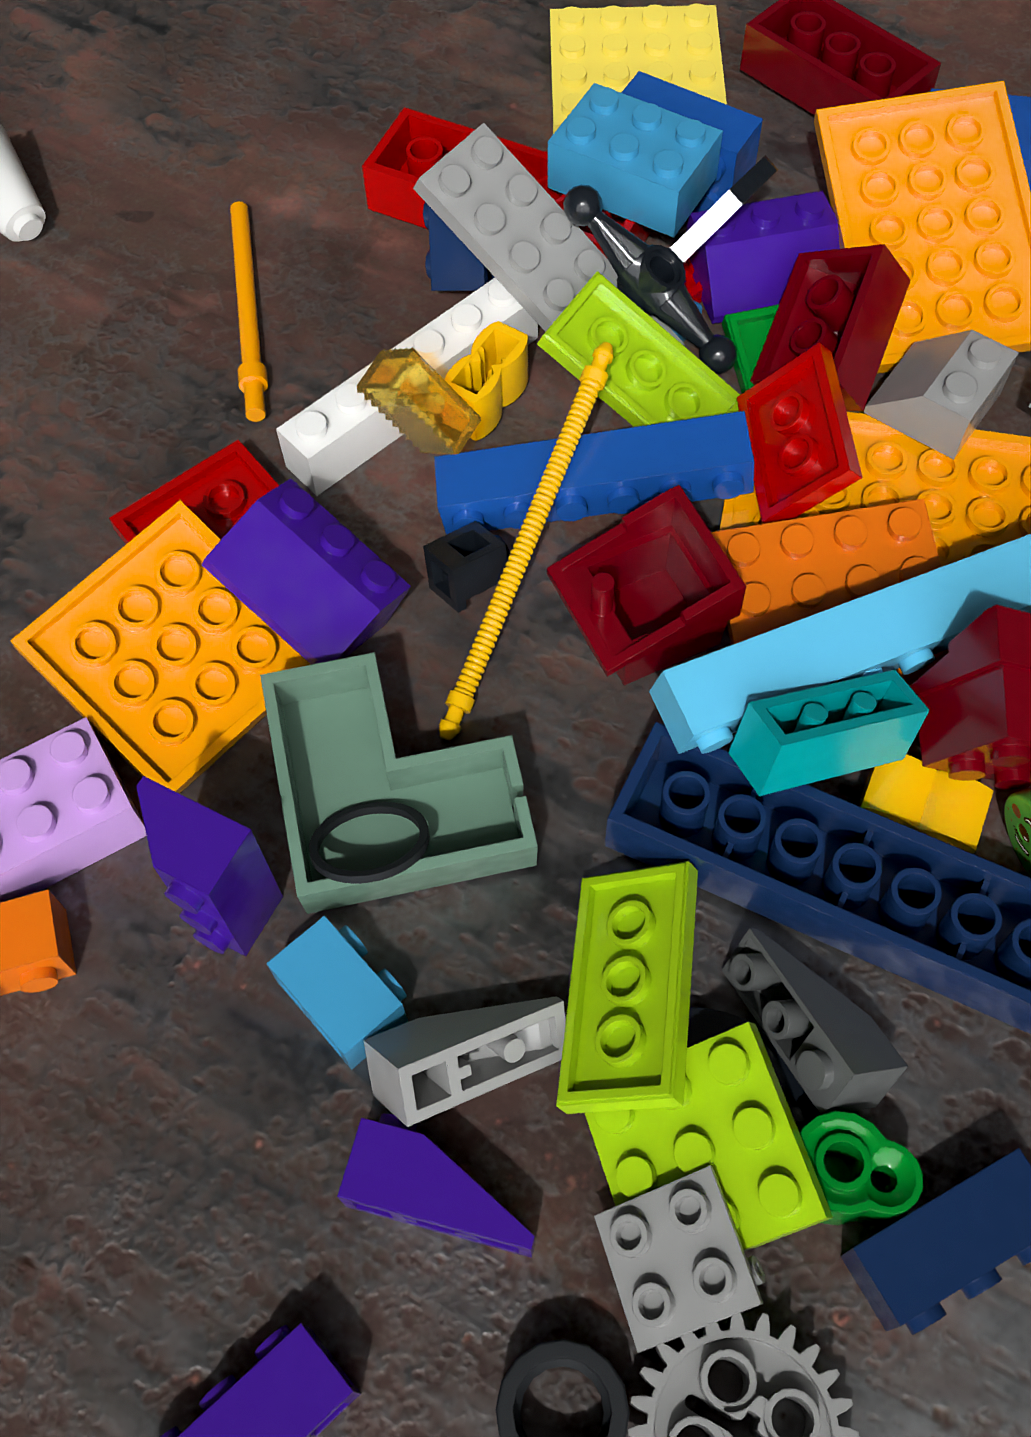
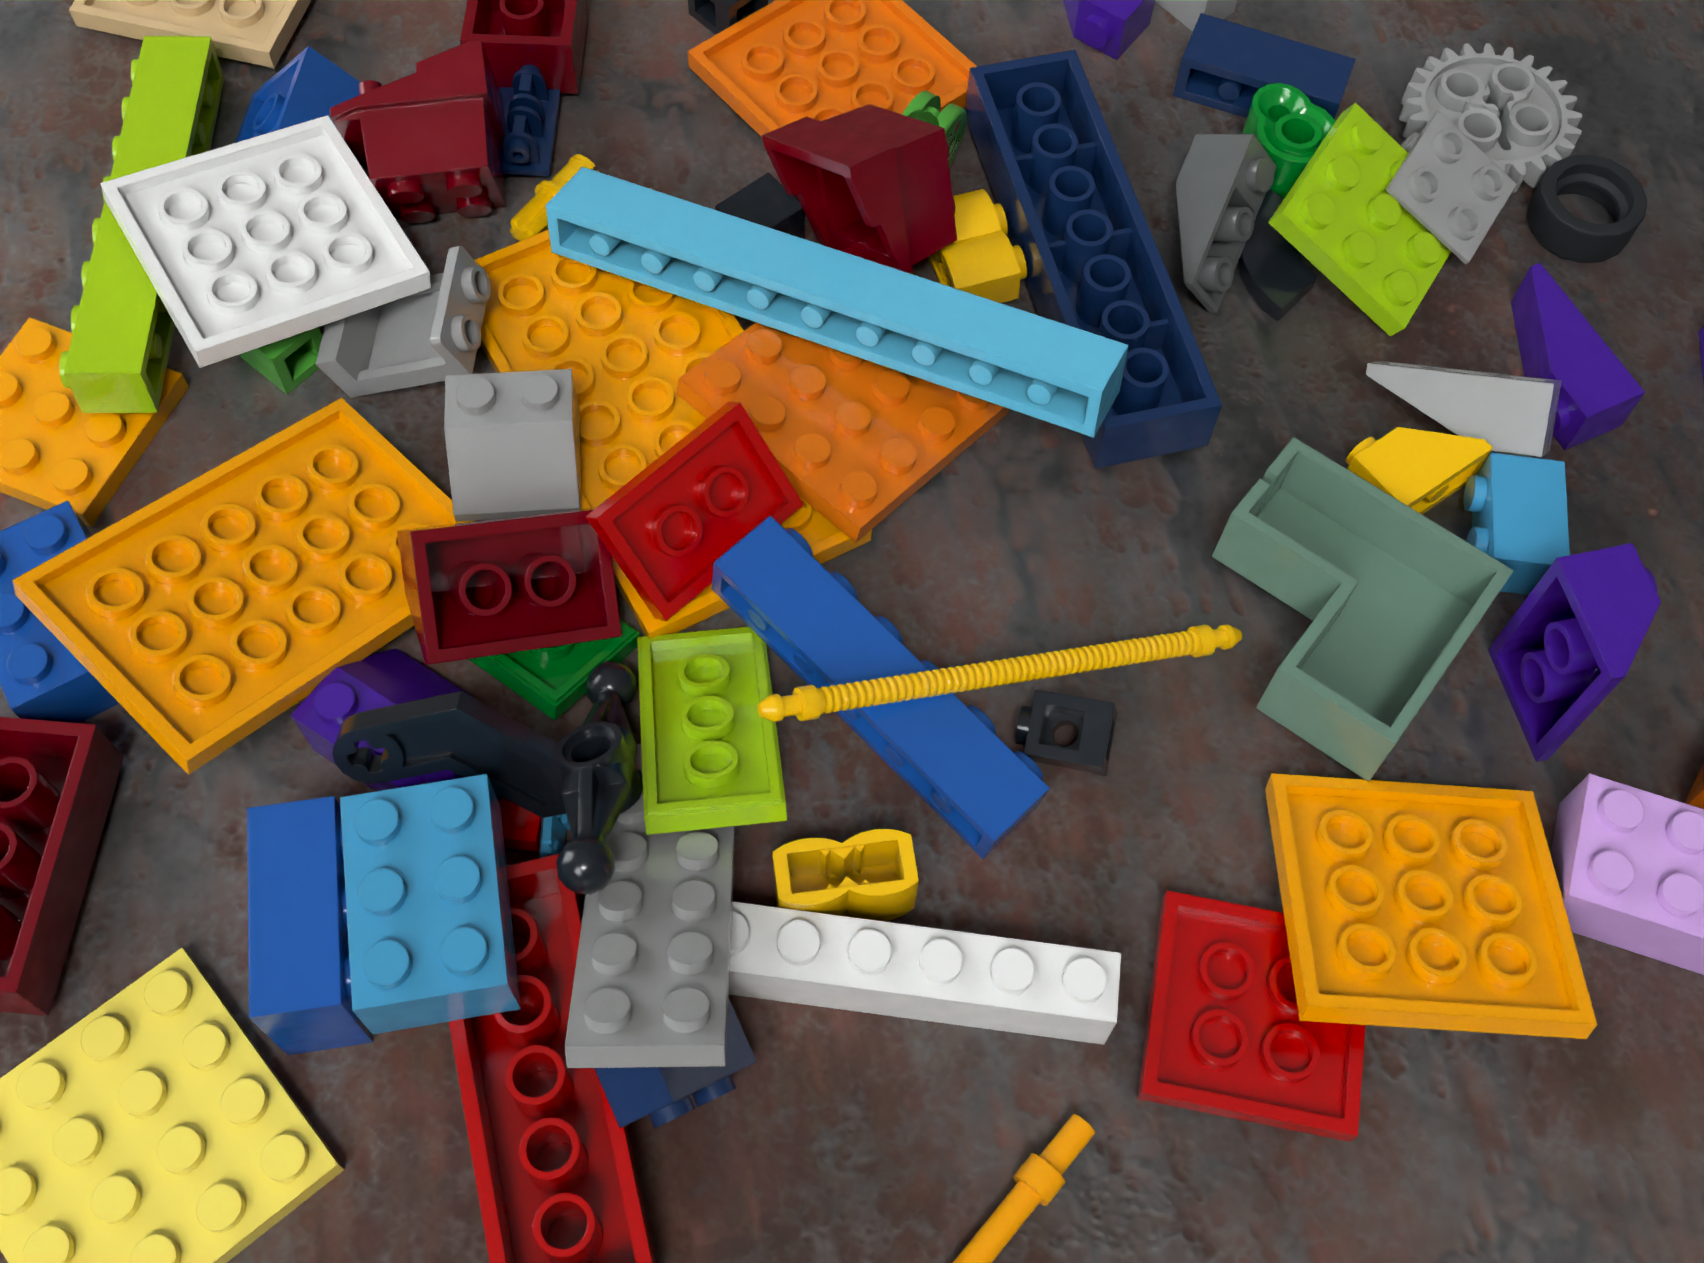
camera: 135 degrees left, 0 degrees up
dark purple slope [202,478,411,665] -> none
black piece [309,802,430,884] -> none
clear yellow brick [357,347,481,455] -> none
dark red piece [547,485,747,686] -> none
lime tile [556,861,698,1114] -> none
teal brick [728,670,930,796] -> none
none -> yellow slope [1345,427,1493,515]

